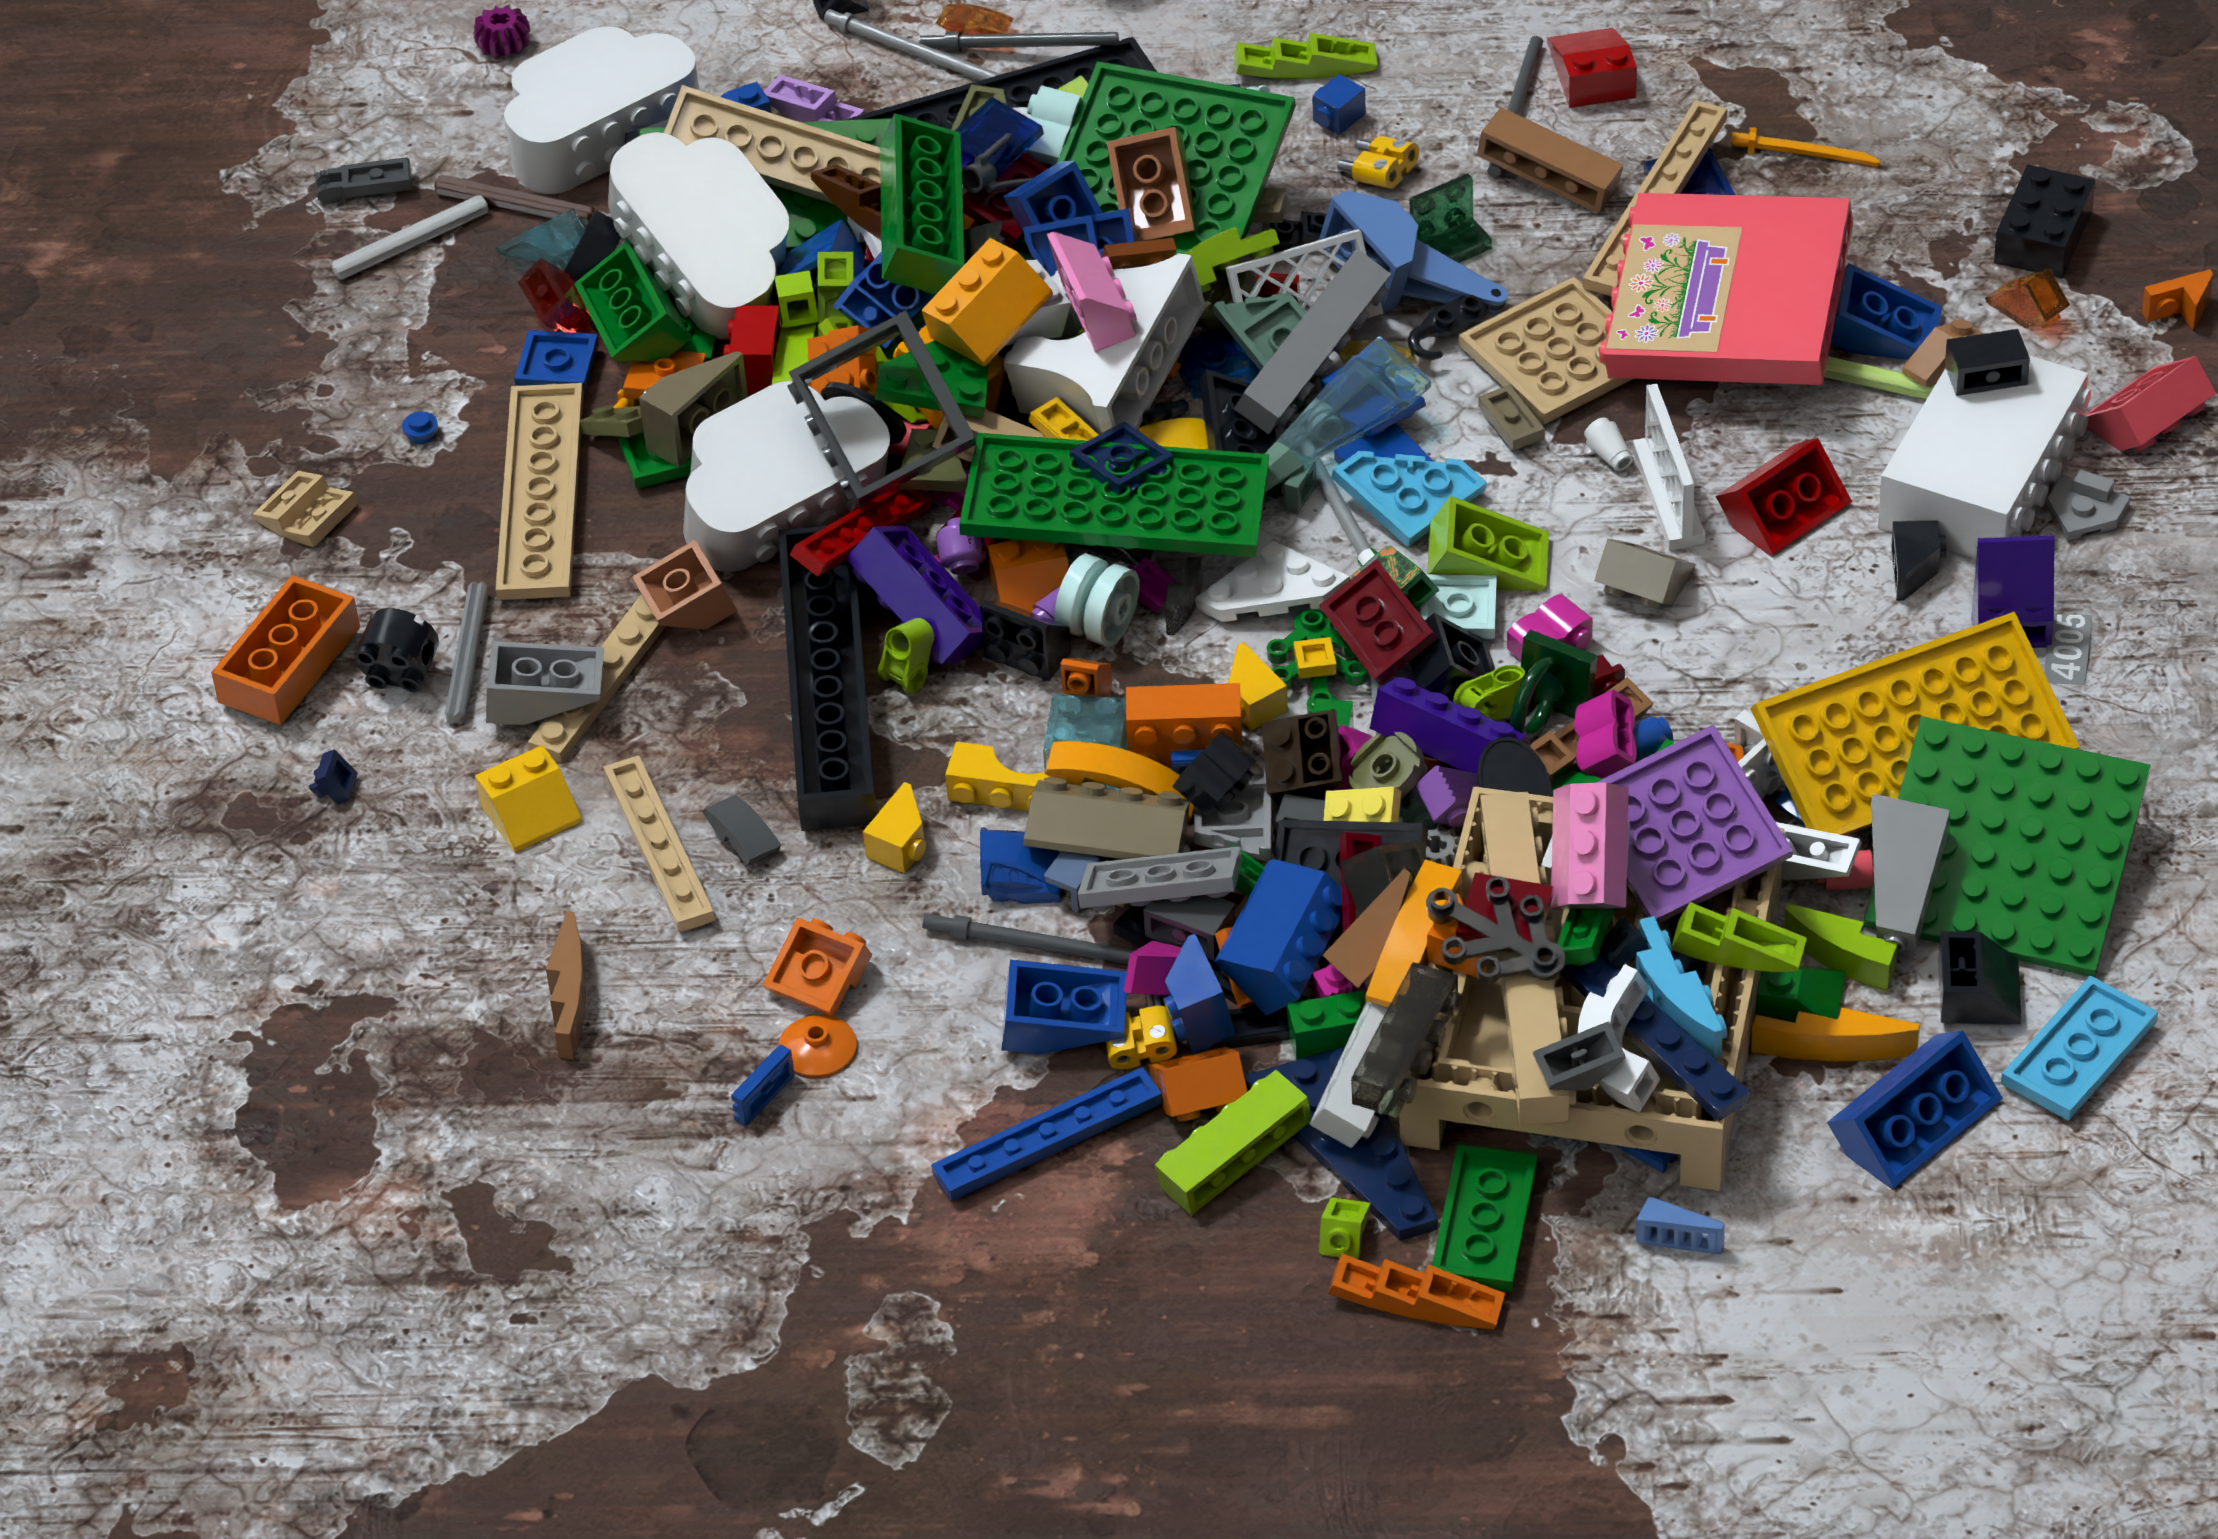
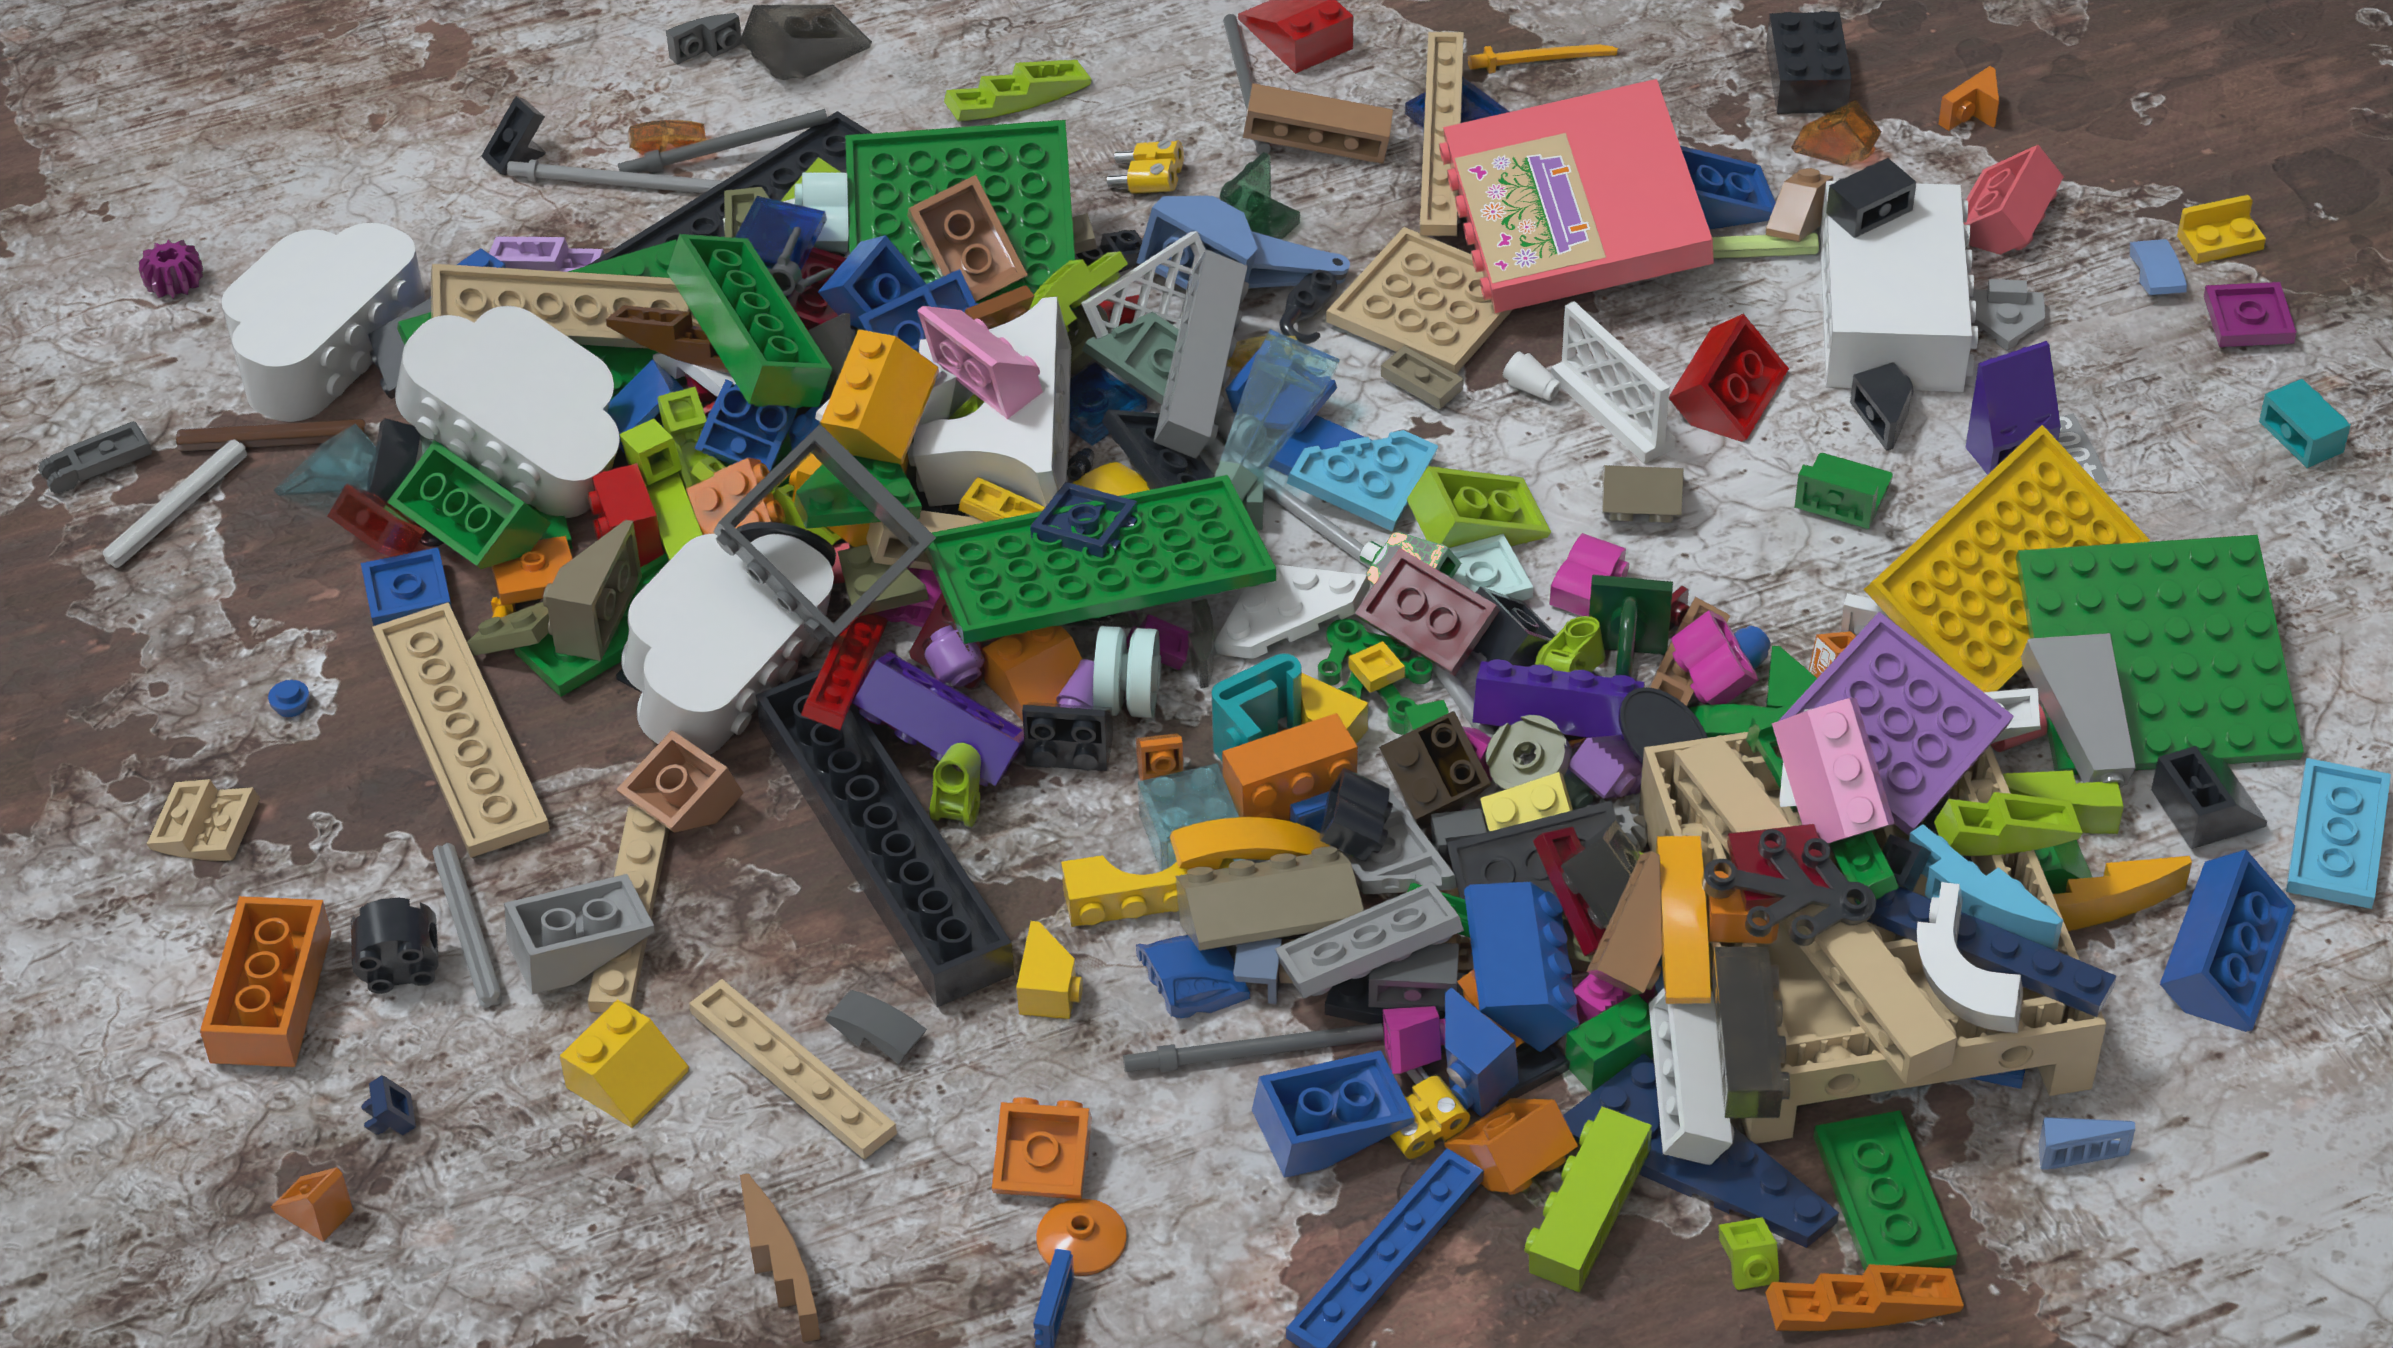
camera: 25 degrees left, 0 degrees up
blue brick [1312,74,1366,135] -> none
dark grey slope [1533,1021,1625,1091] -> none
none -> orange slope [271,1167,353,1242]
none -> teal piece [1212,654,1302,761]
none -> green bracket [1794,453,1893,529]

